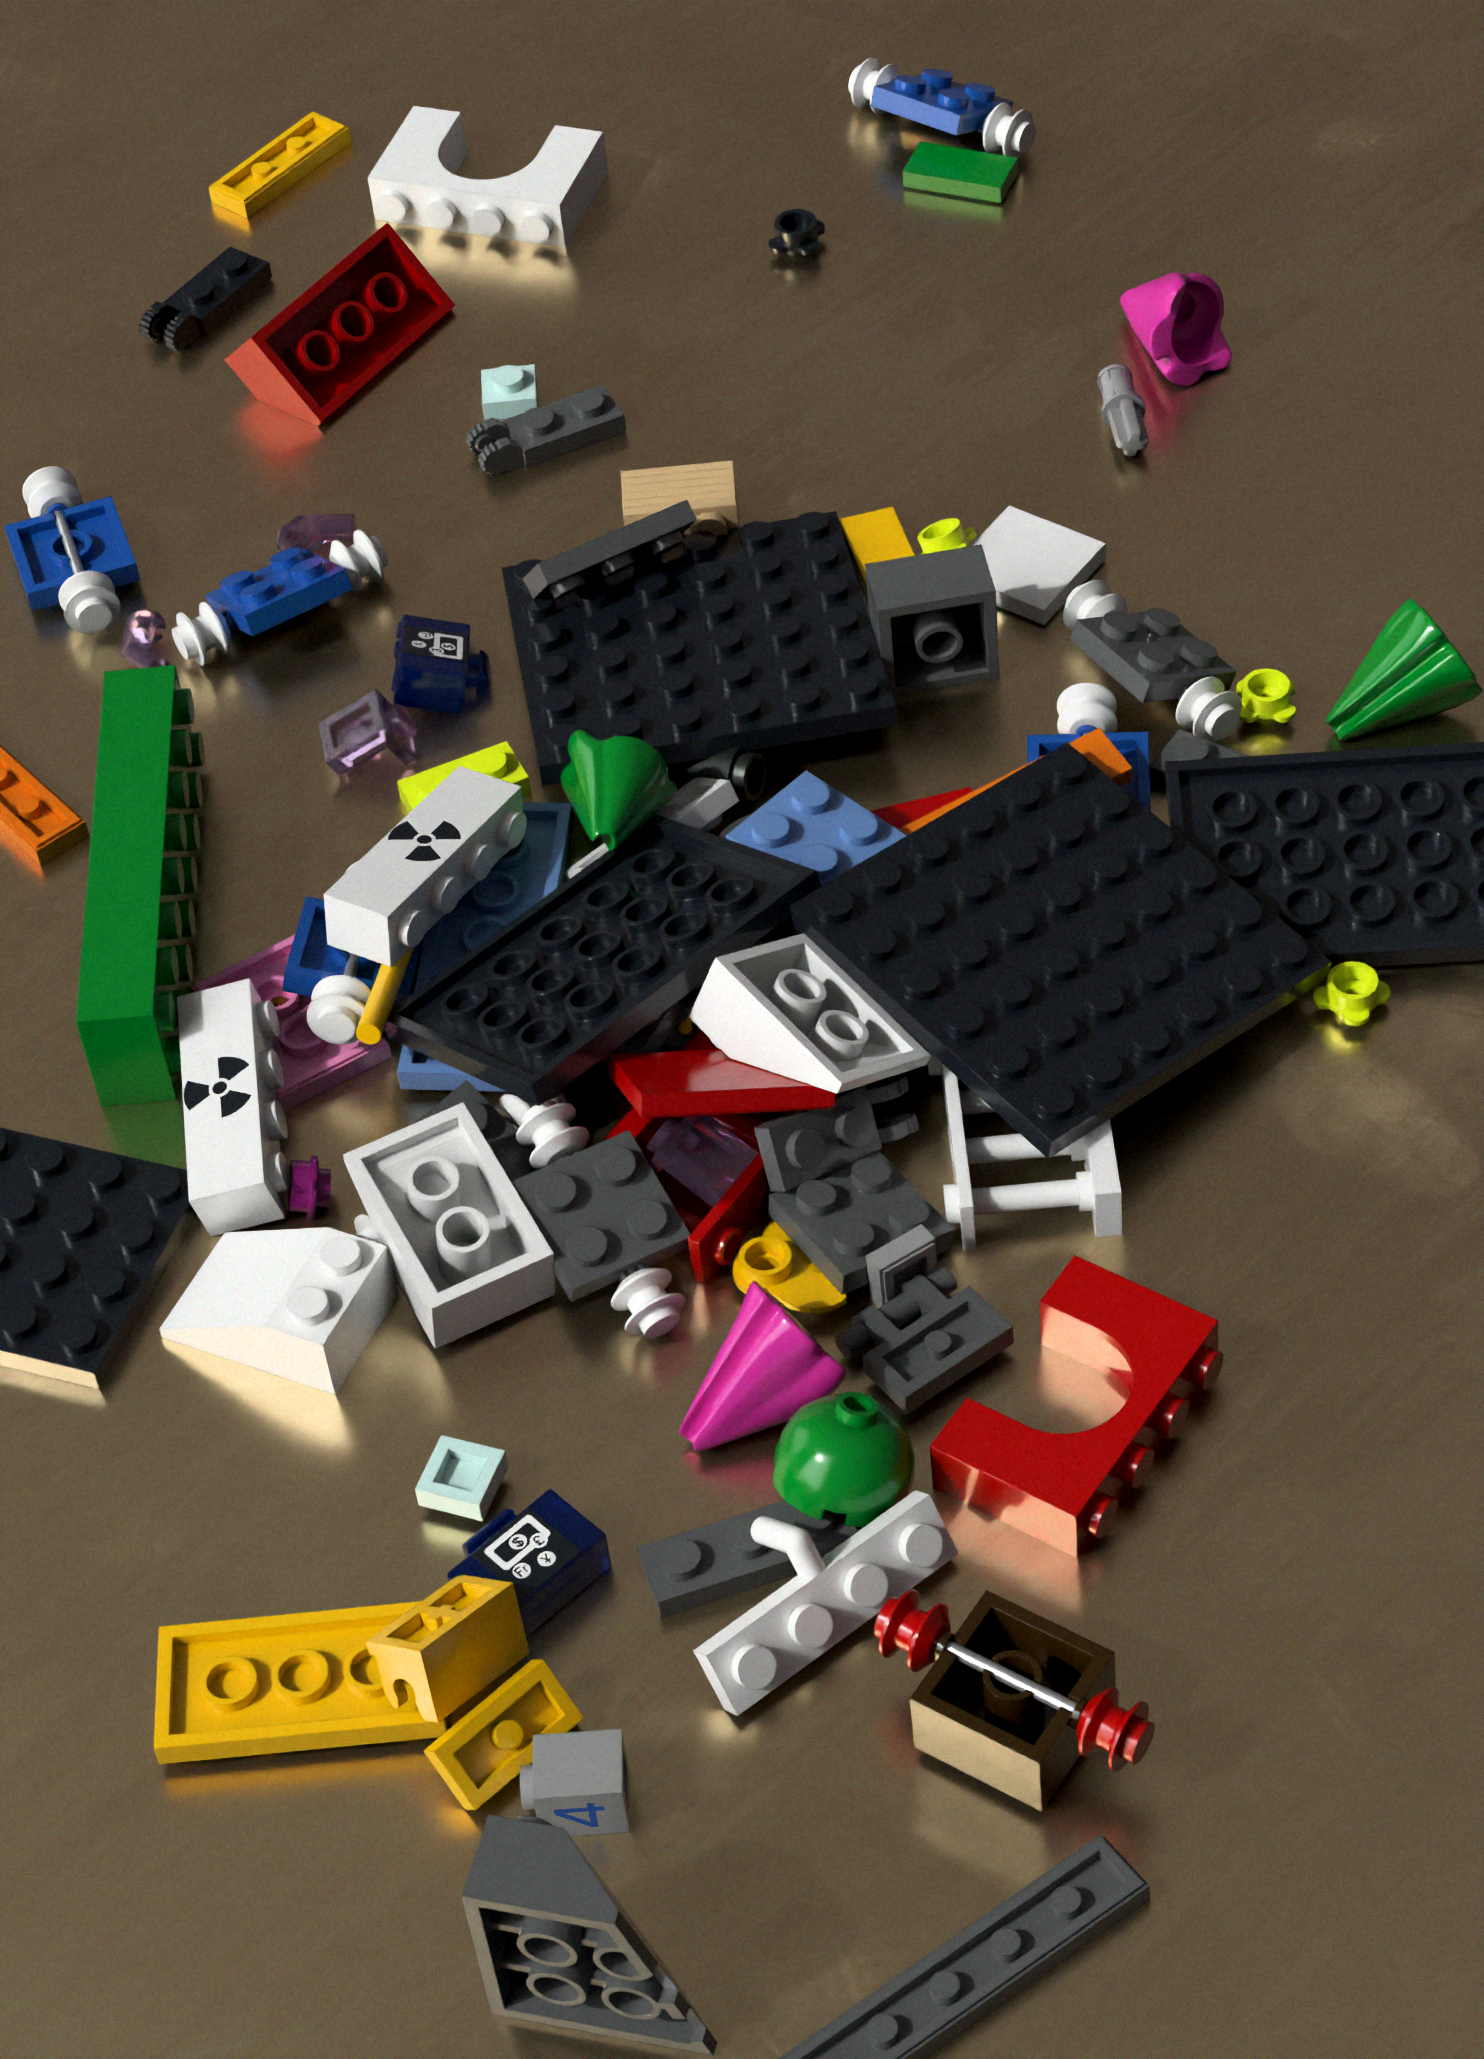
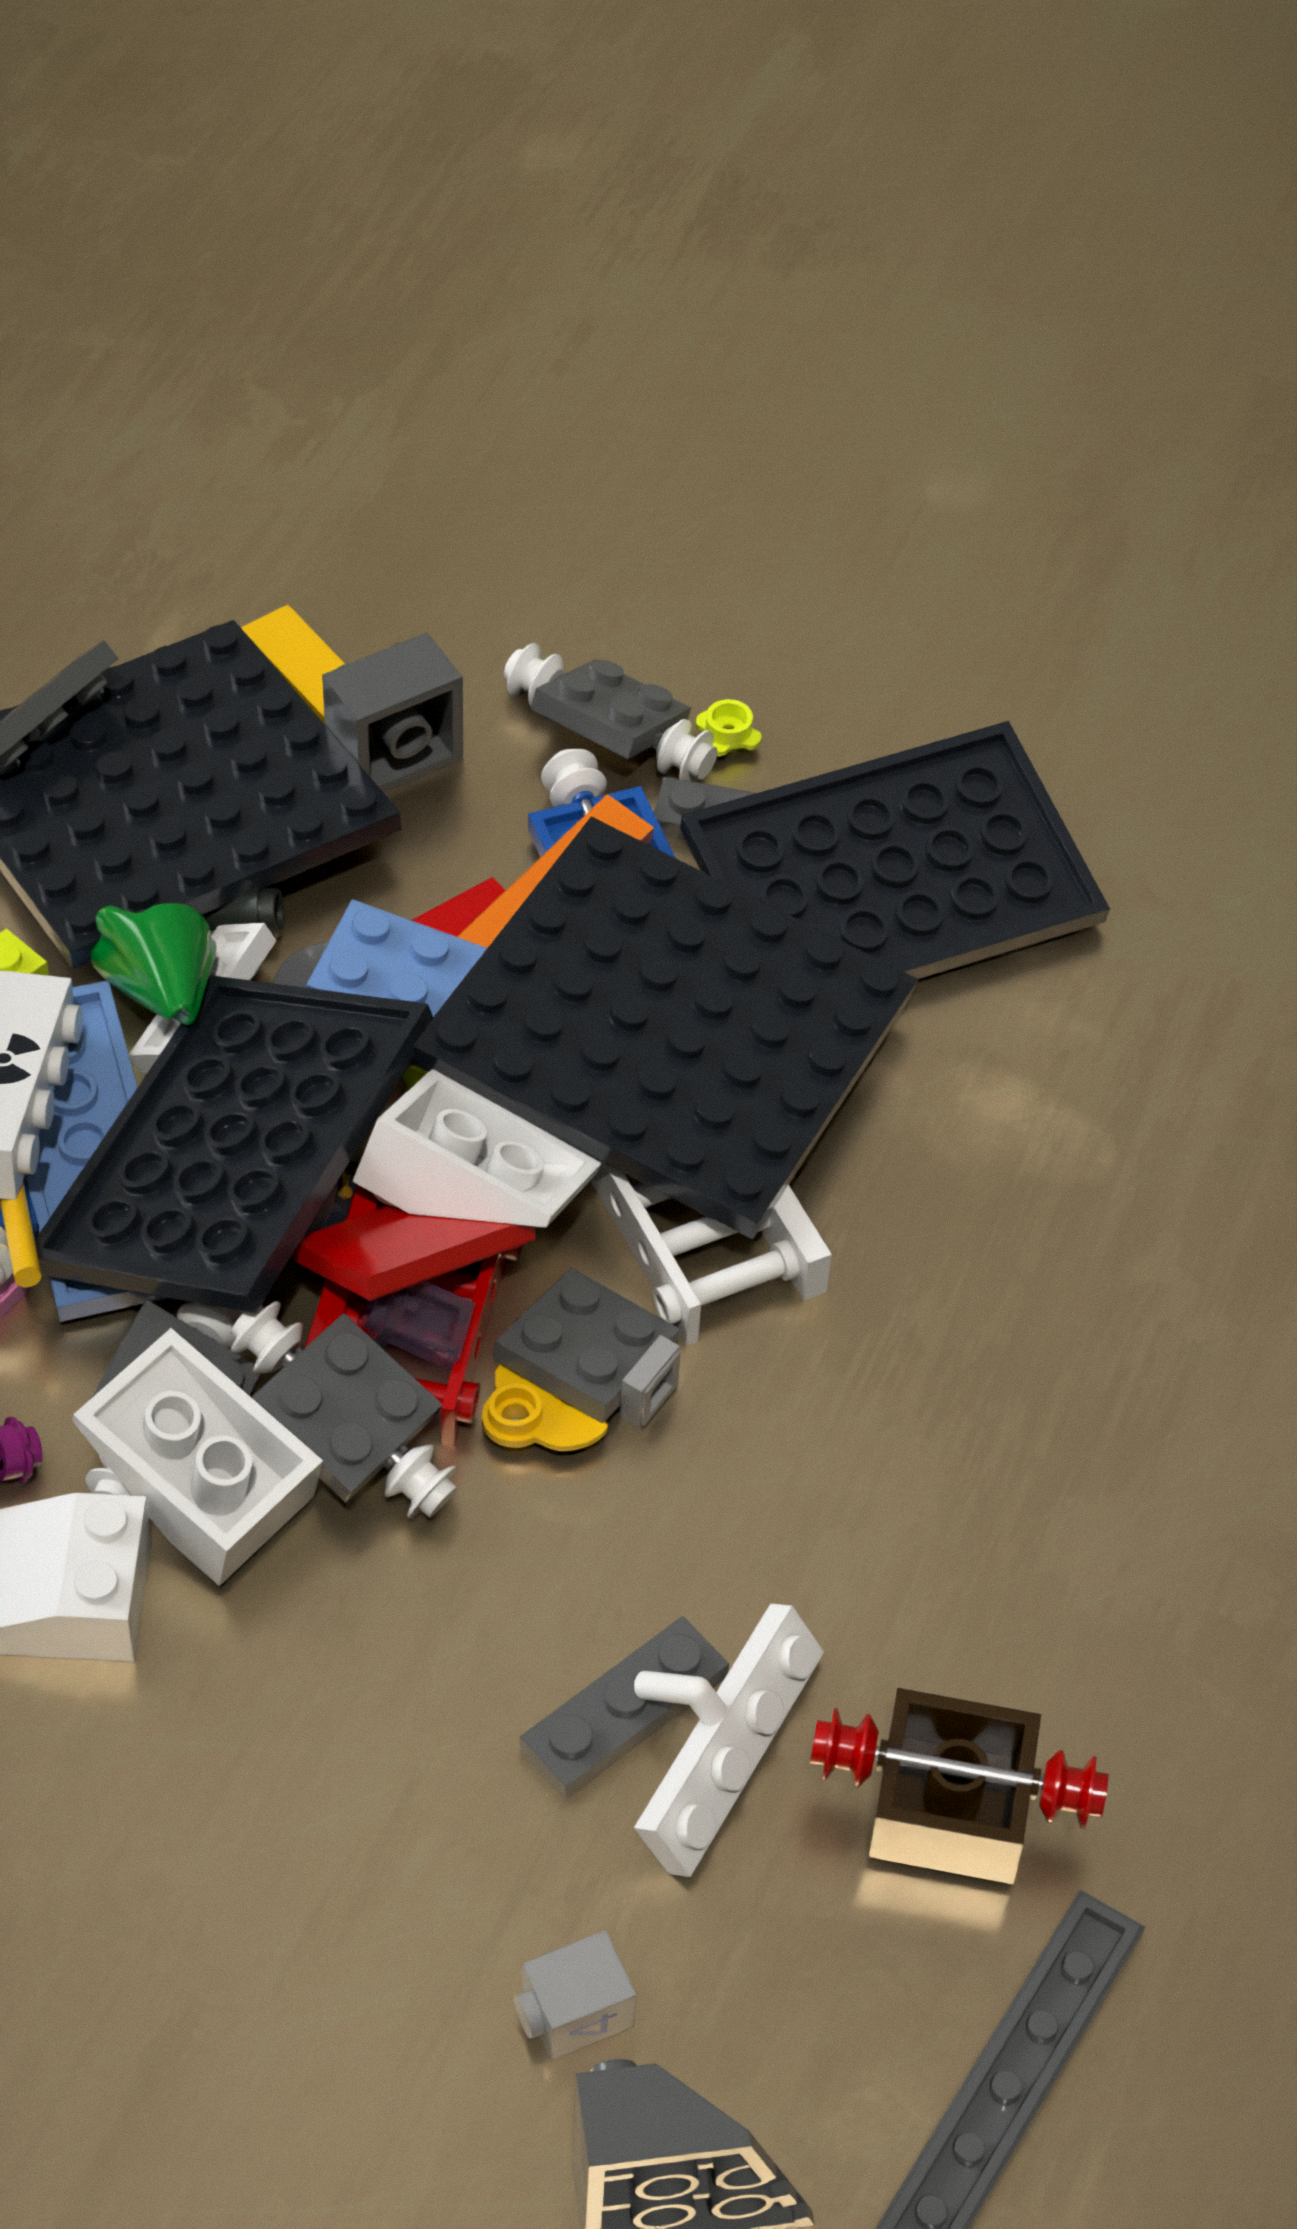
camera: 30 degrees left, 5 degrees up
yellow plate [154,1601,448,1764] -> none
yellow hinge [366,1574,530,1723] -> none
light aqua plate [415,1435,509,1521] -> none
yellow plate [423,1659,584,1811] -> none
piece [447,1489,612,1638] -> none
tan brick [620,460,739,537] -> none
dark pink hat [679,1281,846,1451] -> none
dark grey hinge [754,1074,919,1192] -> none
black plate [768,209,825,257] -> none
green cylinder [772,1392,915,1527] -> none
dark grey plate [835,1266,1014,1414] -> none
plate [848,58,1036,158] -> none
green tile [903,141,1018,203] -> none
neon yellow plate [917,518,977,555] -> none
red arch [929,1255,1224,1559] -> none
white tile [971,506,1106,625] -> none
light grey axle [1097,364,1149,457] -> none
dark pink hat [1120,272,1232,386] -> none
neon yellow plate [1313,961,1391,1026] -> none
green hat [1326,598,1483,741] -> none

